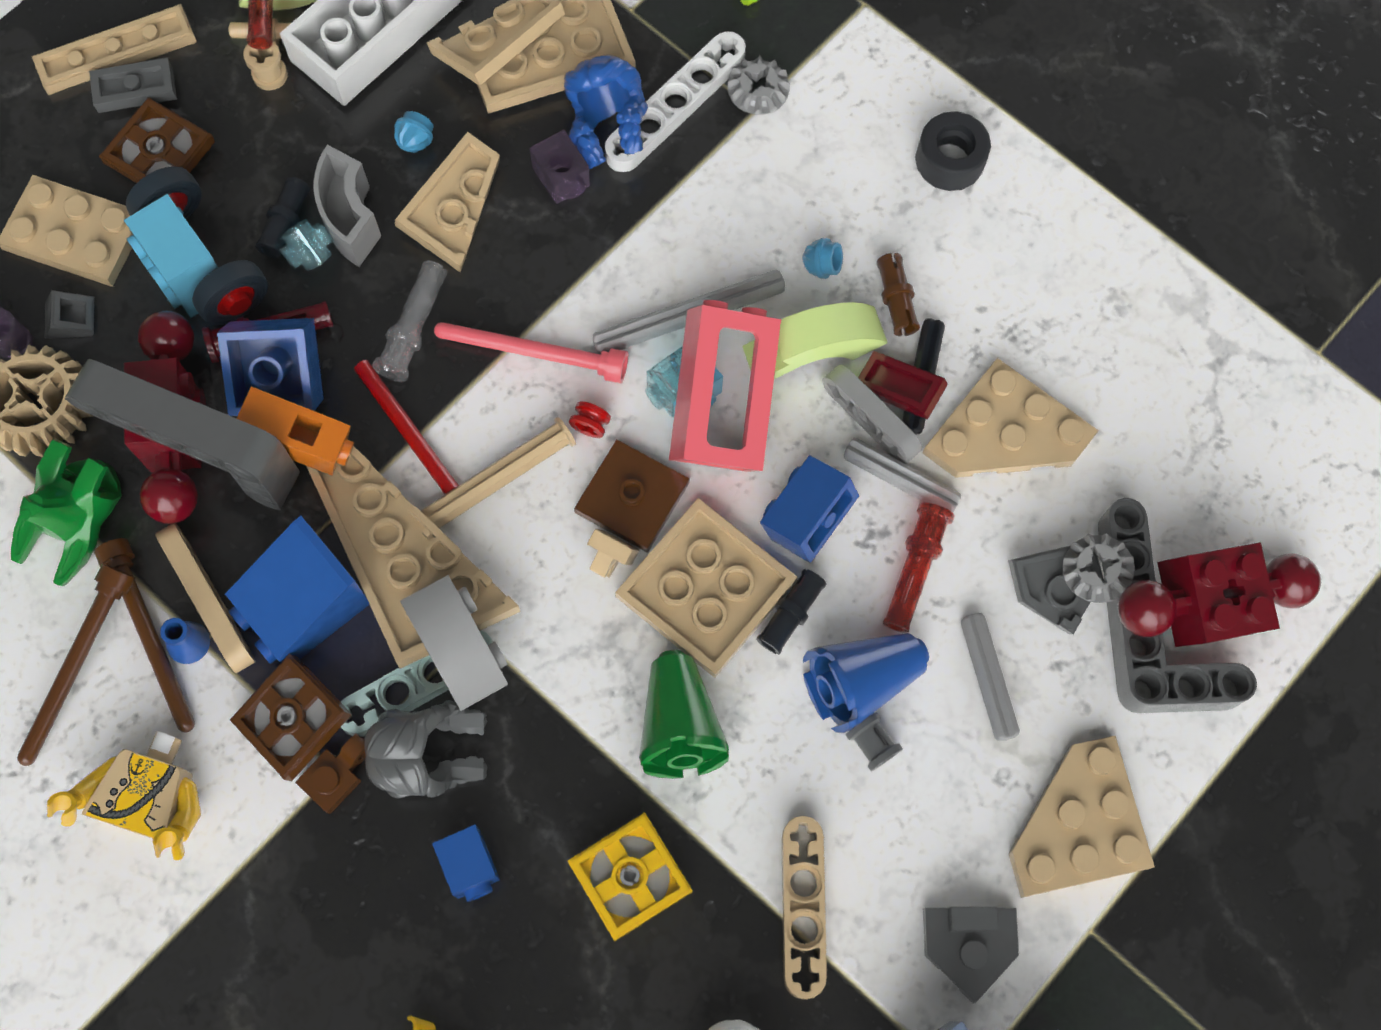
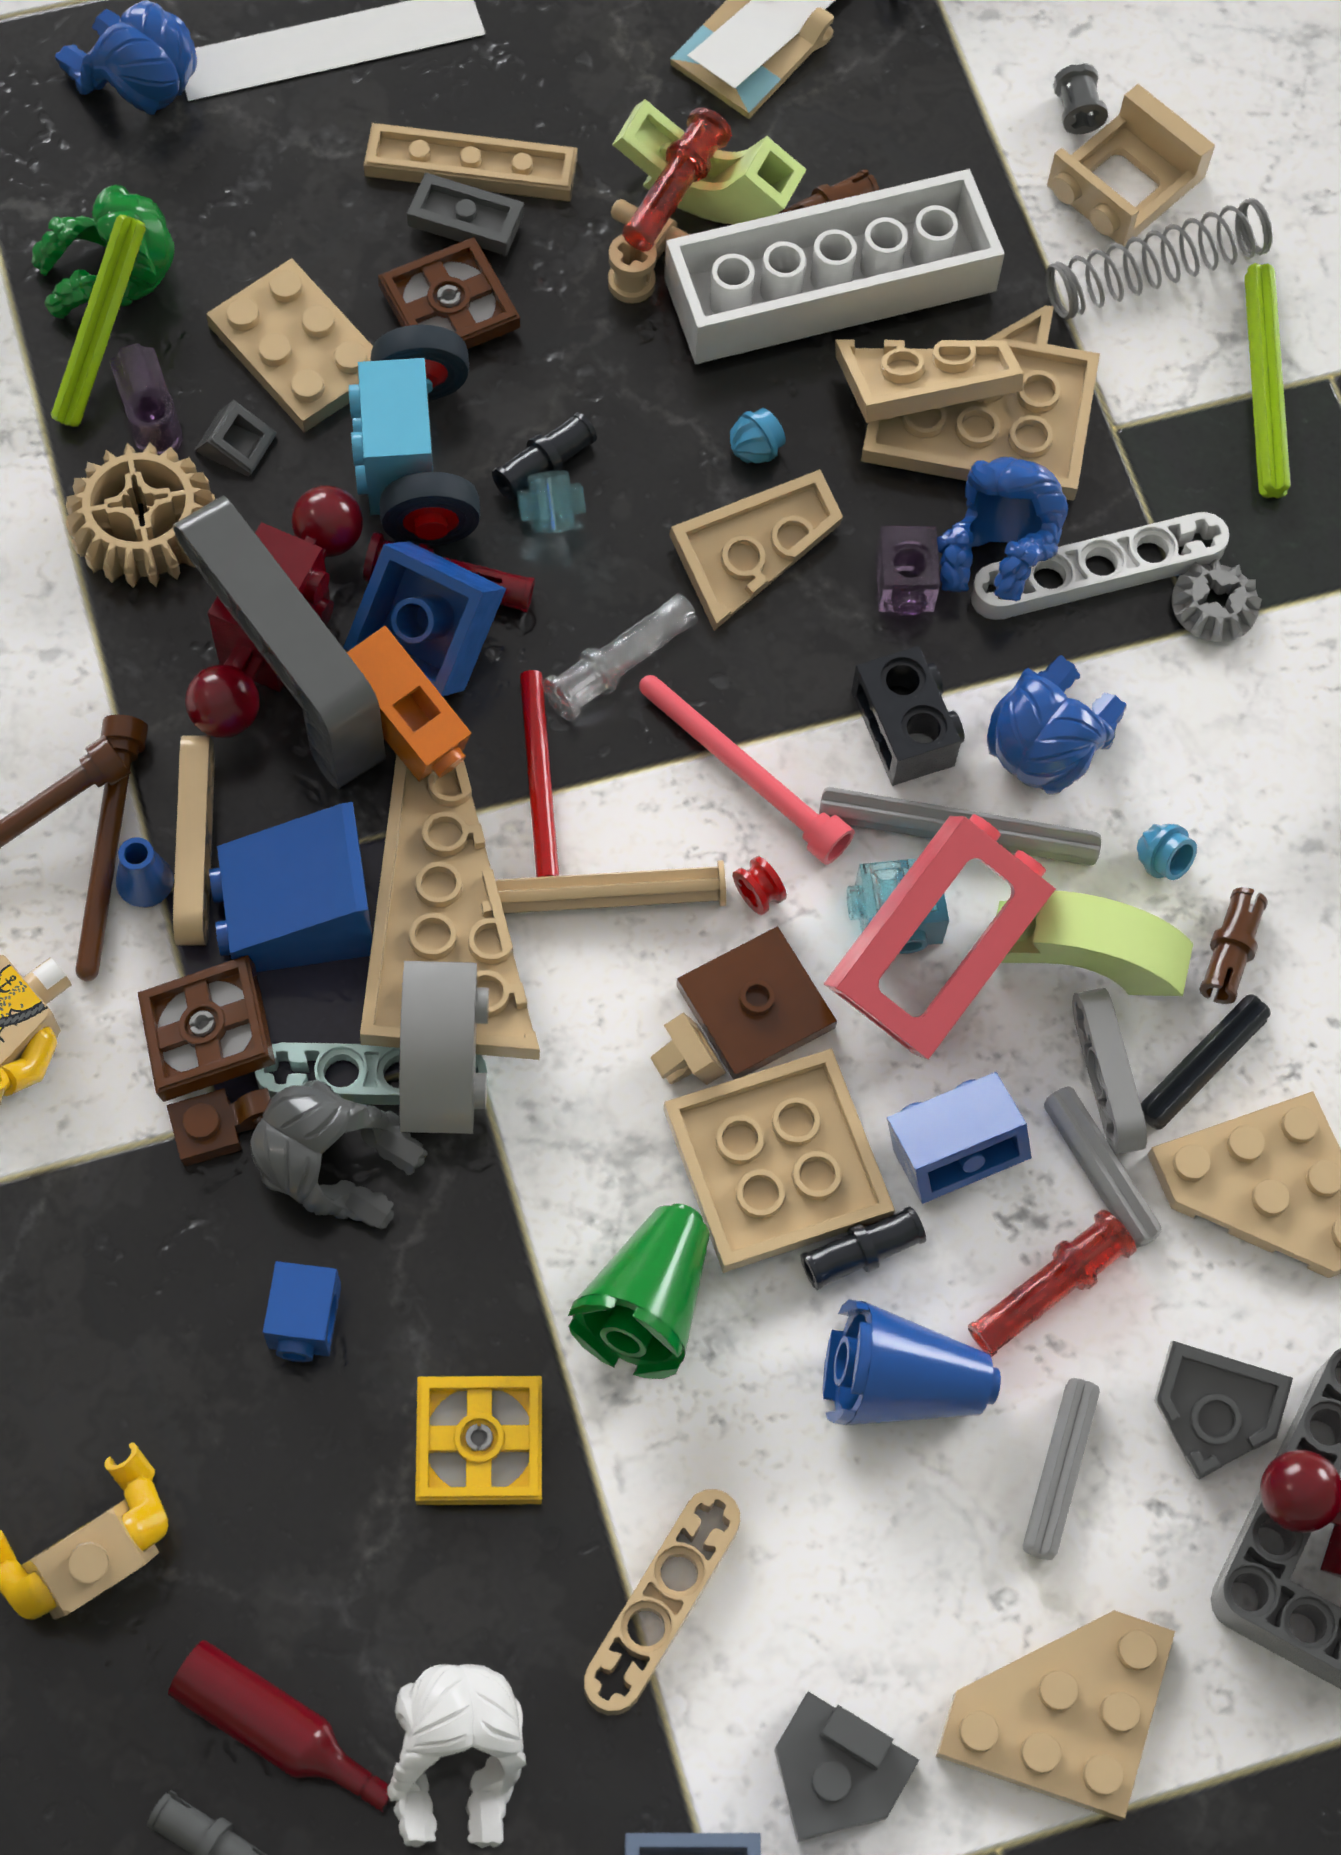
camera: 30 degrees right, 5 degrees down
green piece [11,439,122,586] -> none
light grey brick [314,145,381,267] -> none
dark grey bush [845,712,903,771] -> none
dark red tile [858,351,948,420] -> none
light grey gear [1063,533,1134,603] -> none
none -> black brick [851,646,965,786]
none -> blue hair [987,655,1126,795]

